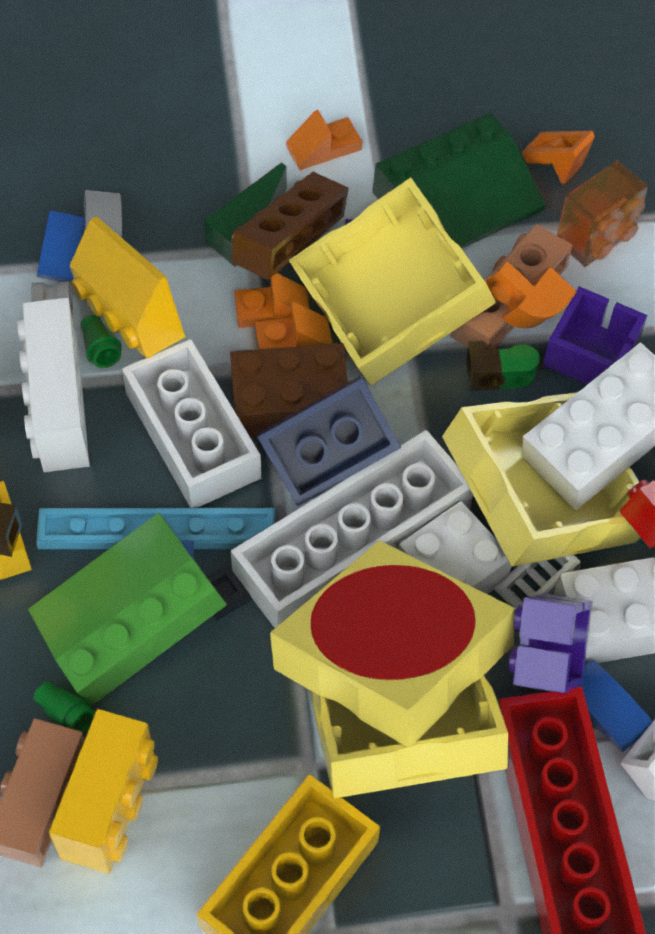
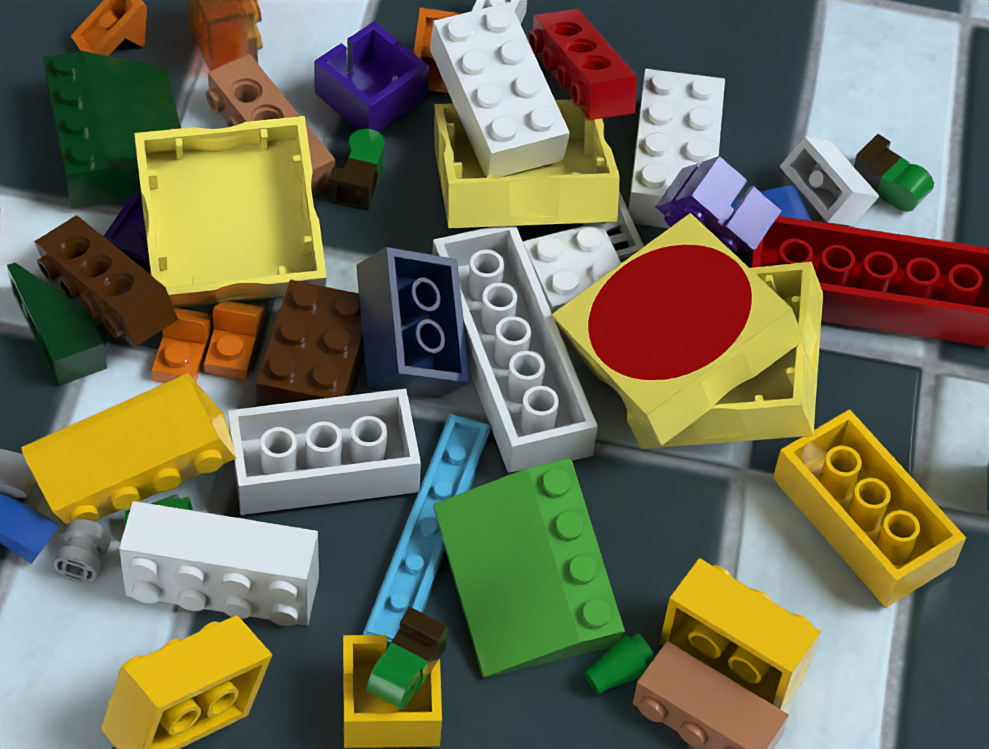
camera: 75 degrees left, 5 degrees down
orange brick [484,261,577,329] -> none

